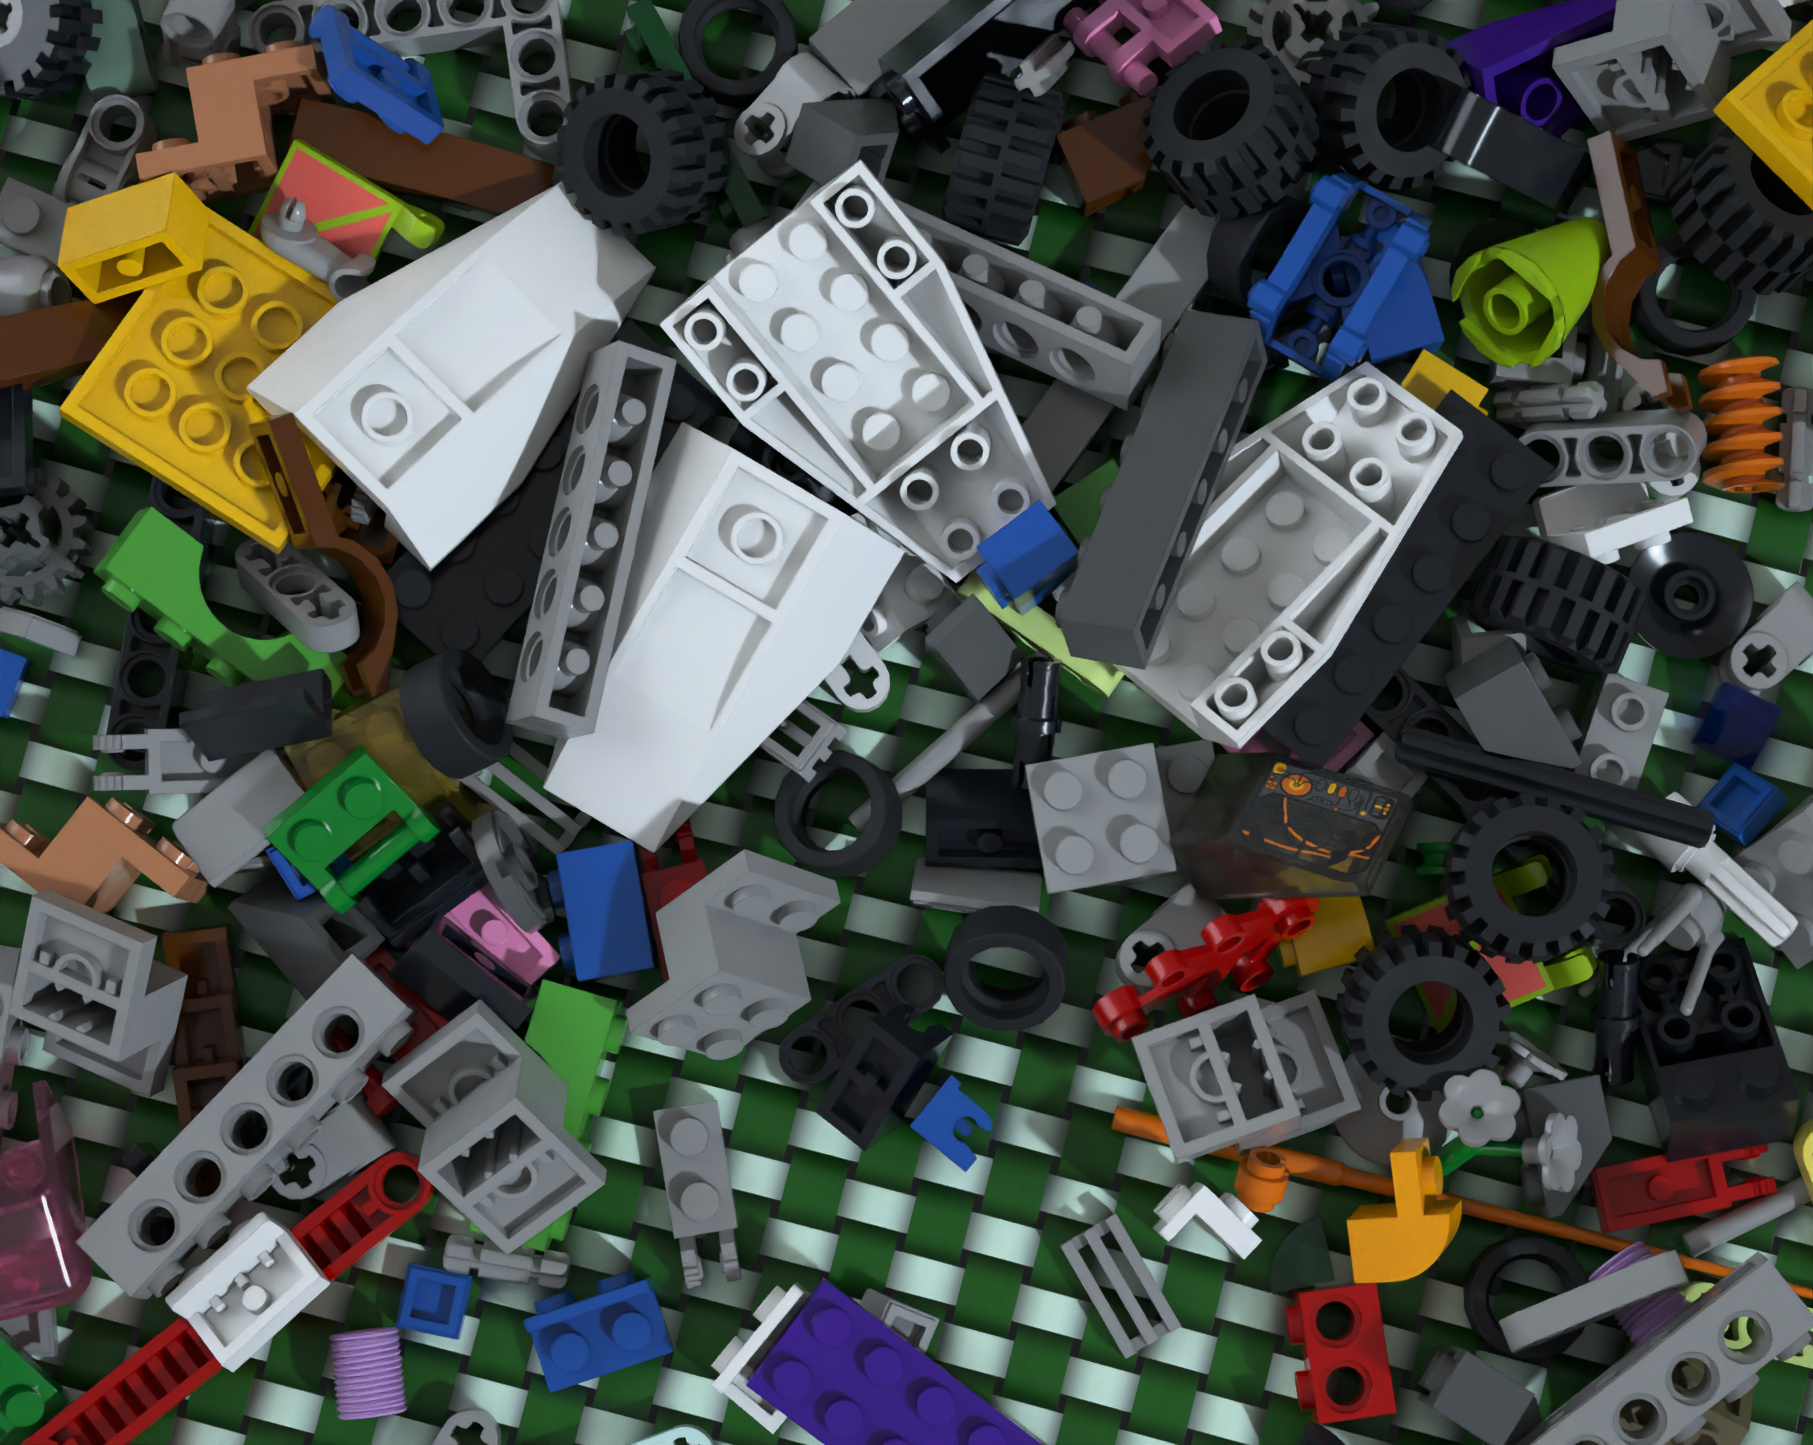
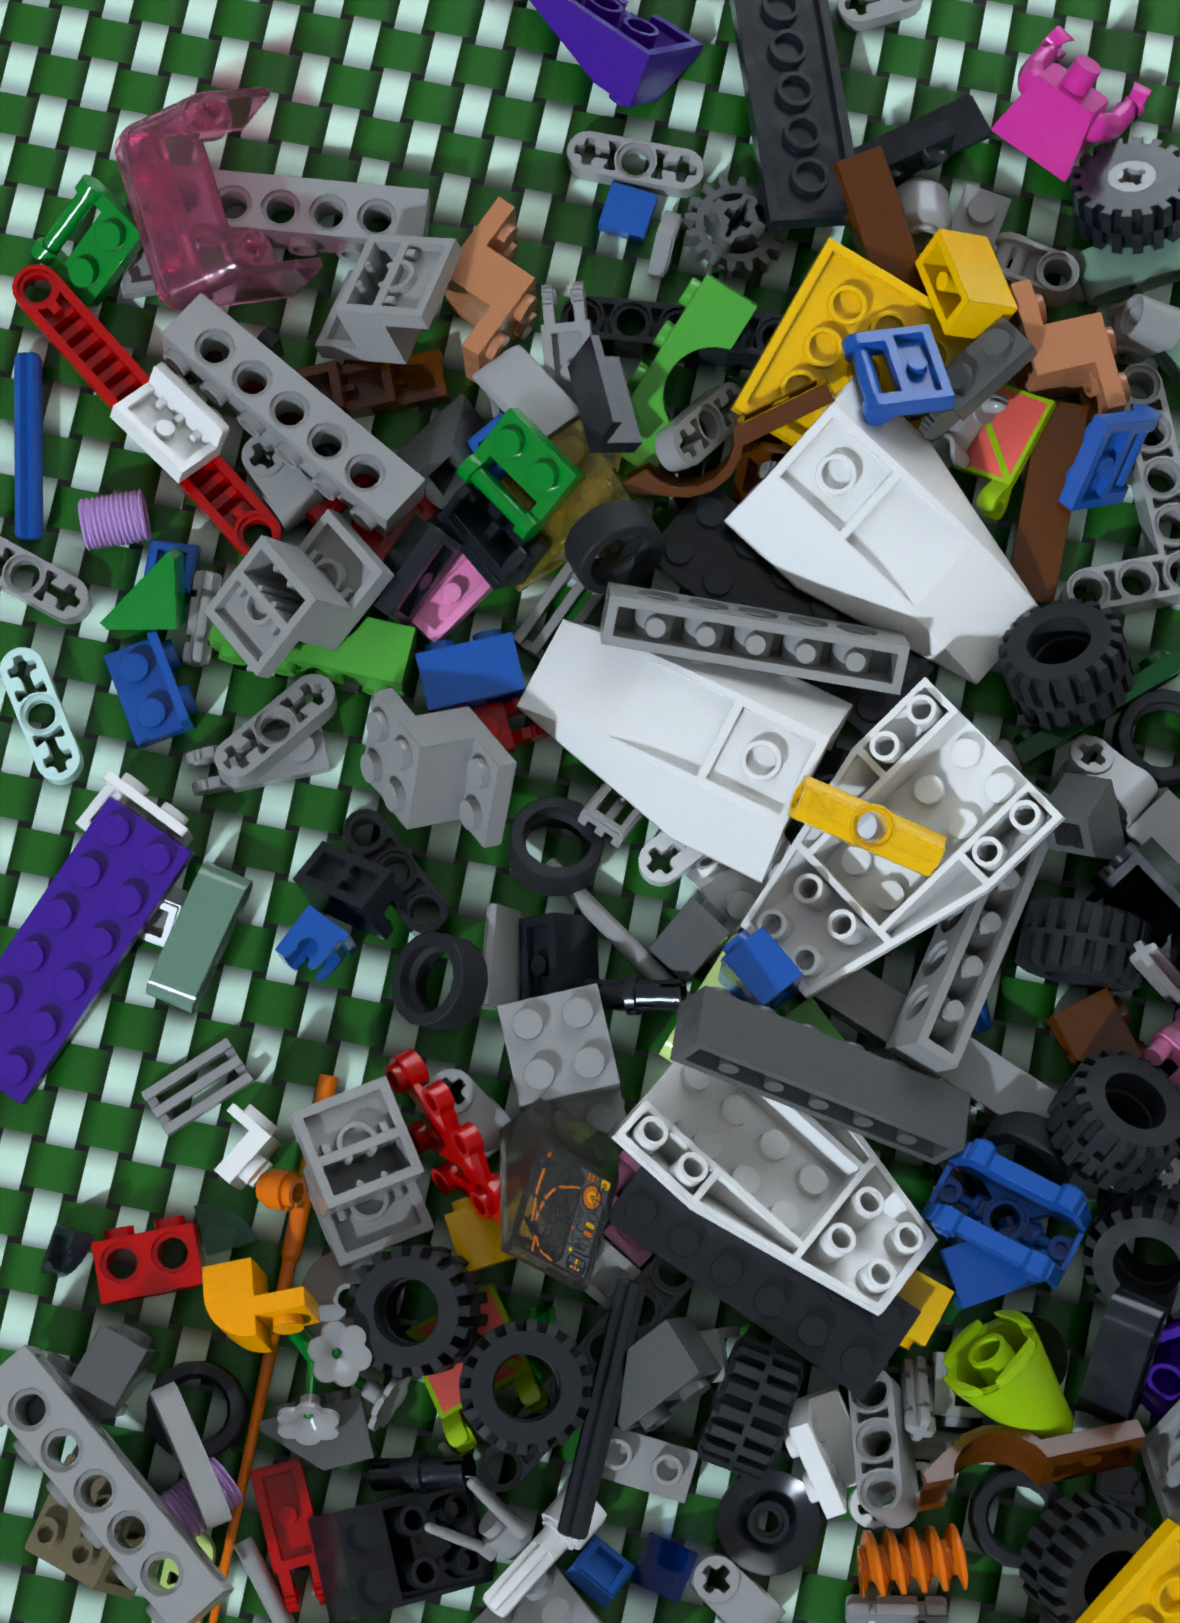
camera: 85 degrees right, 5 degrees down
dark grey tile [471,809,556,934] -> none
none -> green slope [100,547,186,630]
none -> sand green beam [146,861,253,1014]
none -> light grey beam [214,674,338,788]
none -> yellow piece [787,775,947,877]
none -> blue plate [841,324,955,426]
none -> dark grey hinge [904,315,1038,441]

